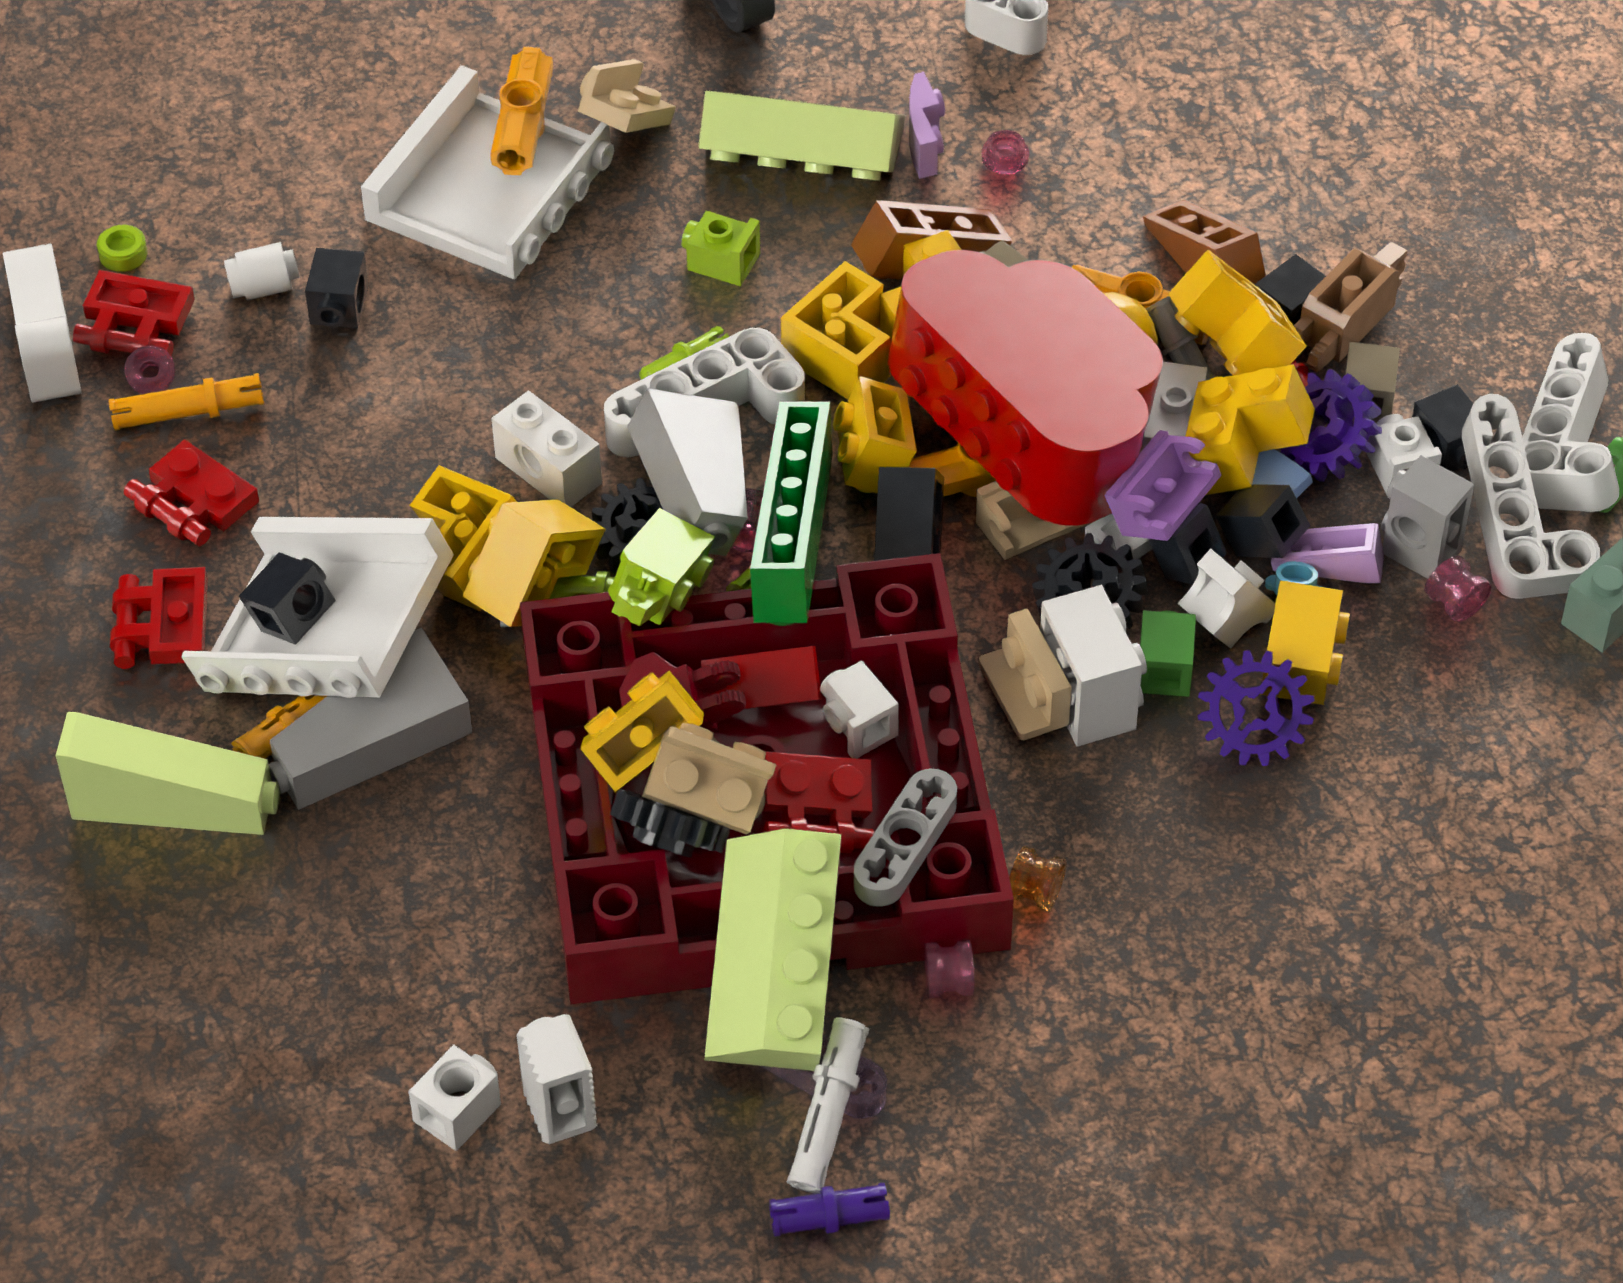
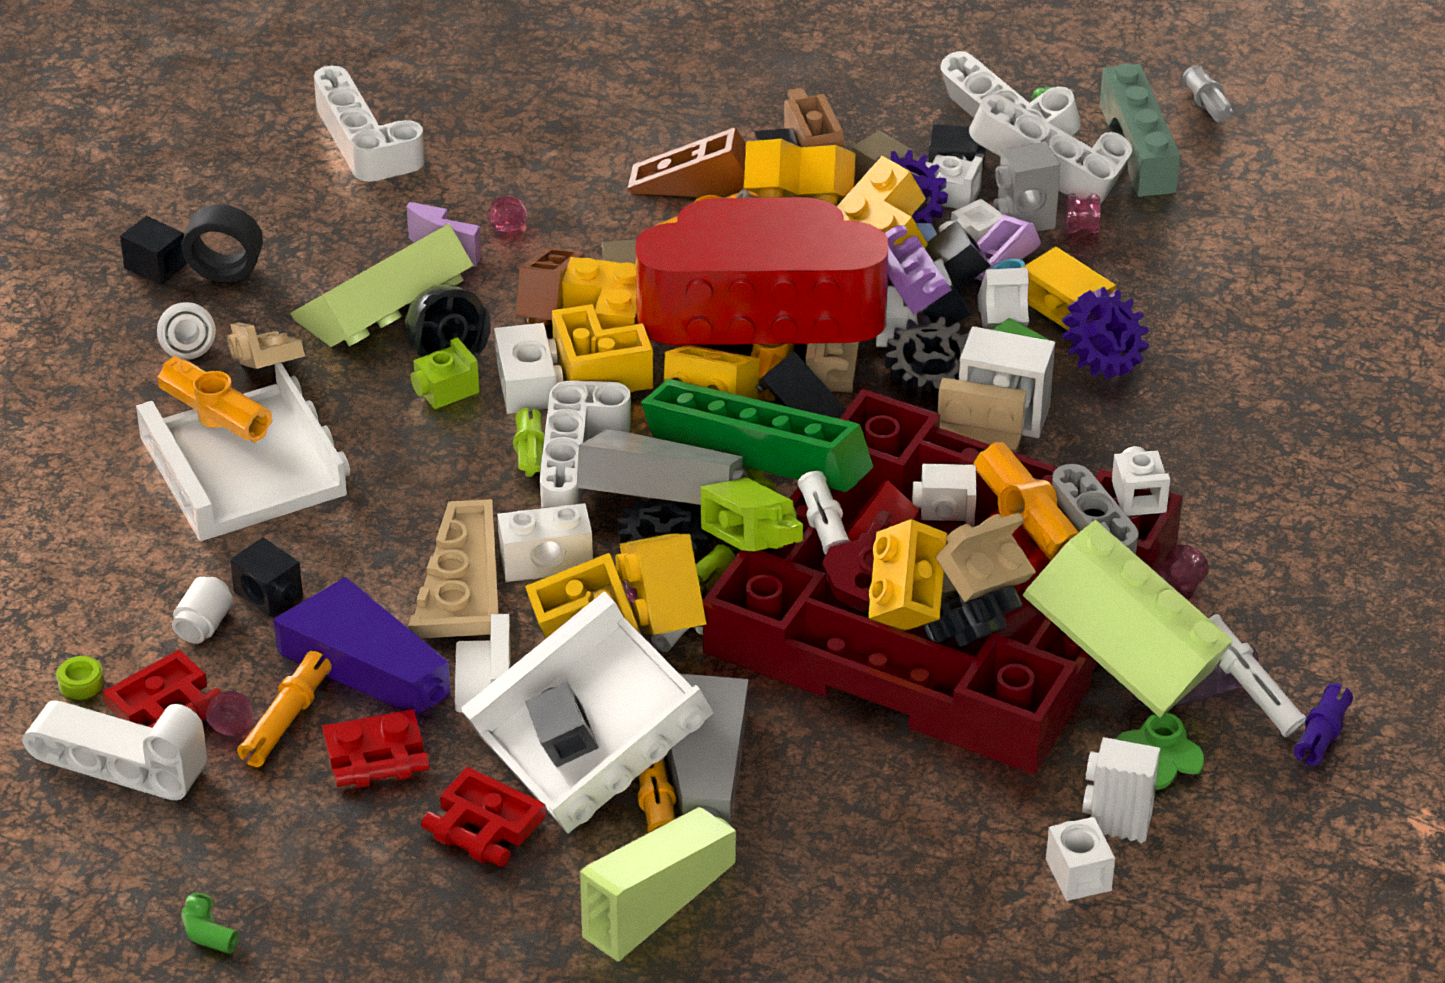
camera: 55 degrees left, 10 degrees down
none -> white brick [157,302,216,360]
none -> dark purple slope [273,577,451,716]
none -> black cylinder [405,284,491,357]
none -> tan wing [408,499,499,639]
none -> white panel [455,614,511,712]
none -> white brick [494,323,563,414]
none -> white pin [798,471,851,555]
none -> white plate [939,199,1004,242]
none -> light orange piece [973,442,1079,561]
none -> white brick [1112,446,1170,516]
none -> bright green plate [1115,713,1204,790]

